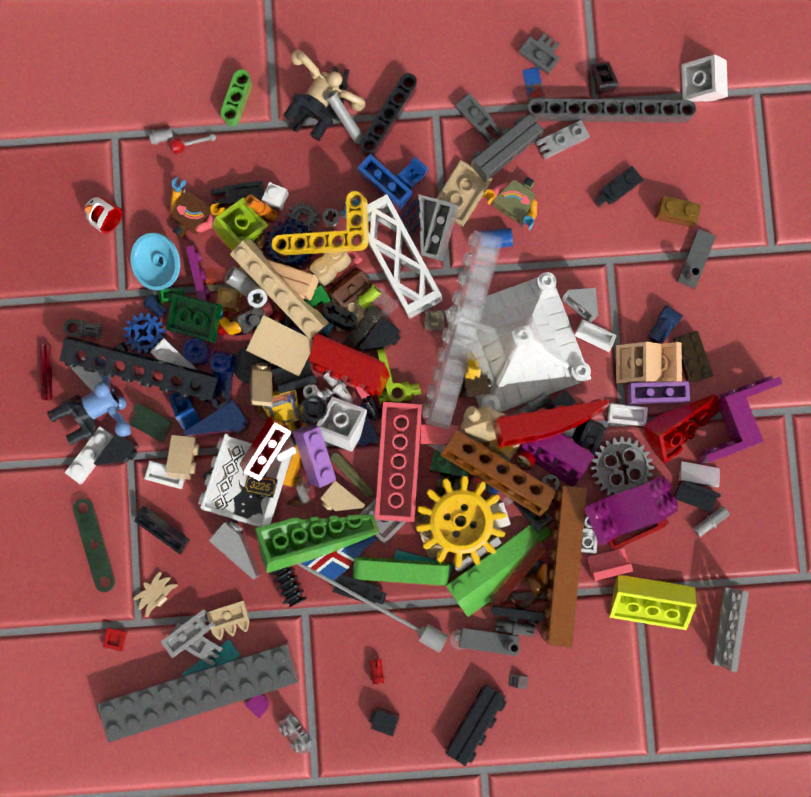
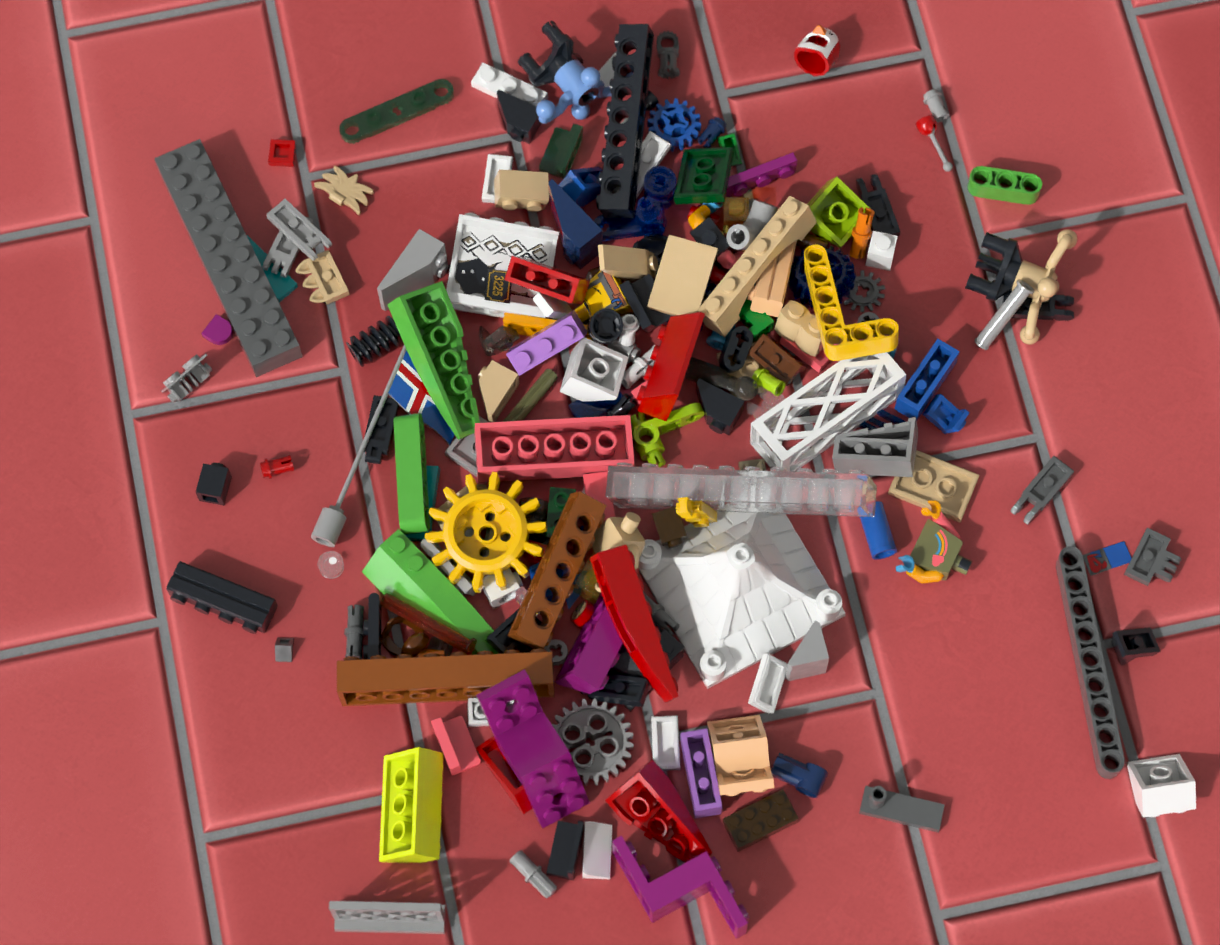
camera: 80 degrees right, 15 degrees down
dark red axle [40,344,53,401] -> none
medium azure dish [131,233,180,290] -> none
black plate [134,506,190,555] -> none
torso [170,177,225,238] -> none
black beam [361,73,417,157] -> none
dark grey piece [458,627,520,656] -> none
dark grey brick [471,114,544,182] -> none
light grey hinge [536,120,590,159] -> none
black hinge [594,166,643,208] -> none
pearl gold brick [655,196,701,228] -> none

